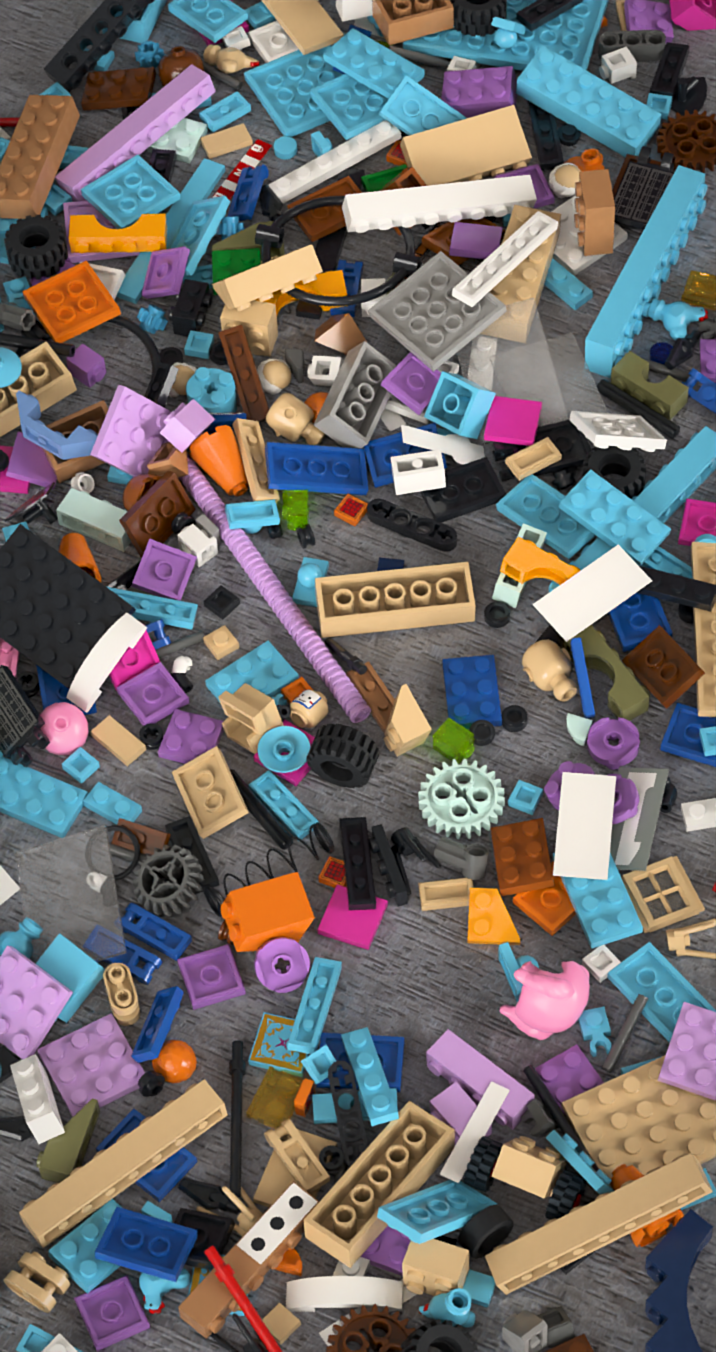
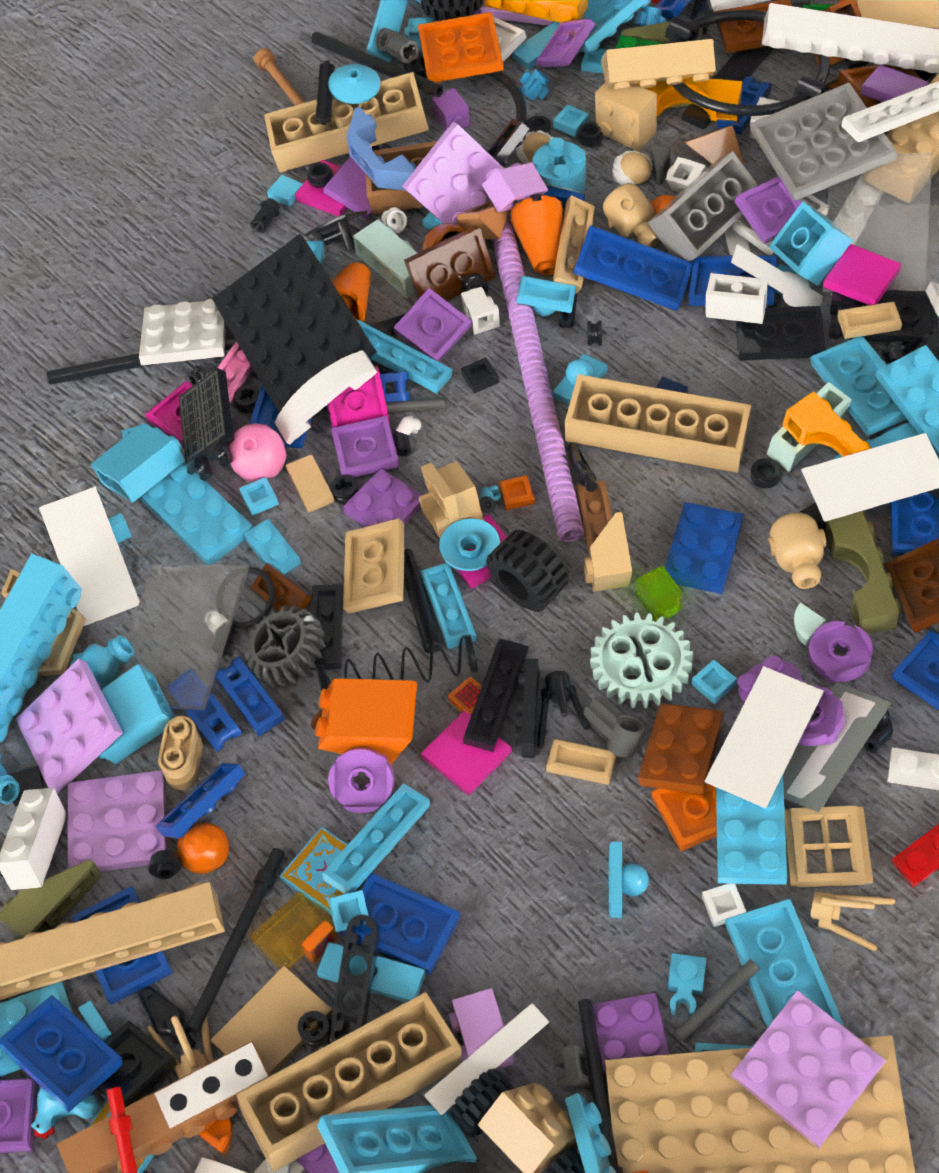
camera: 25 degrees right, 0 degrees up
black brick [169,279,213,337] -> none
medium lavender tile [177,944,246,1010] -> none
light grey tile [196,514,221,546] -> none
tan plate [203,625,239,660] -> none
medium azure plate [205,641,299,702] -> none
reddish brown plate [218,324,270,423] -> none
tan plate [264,1118,330,1194] -> none
clear neon green brick [282,490,309,531] -> none
tan head [290,689,328,728] -> none
tile [334,494,368,527] -> none
medium azure plate [341,1027,399,1126] -> none
black beam [367,499,457,552] -> none
lavender brick [426,1029,534,1130] -> none
light orange wing [467,888,520,945] -> none
black plate [469,720,495,746] -> none
bright pink piece [499,961,590,1040] -> none
black tile [501,705,528,732] -> none
blue tile [570,637,595,719] -> none

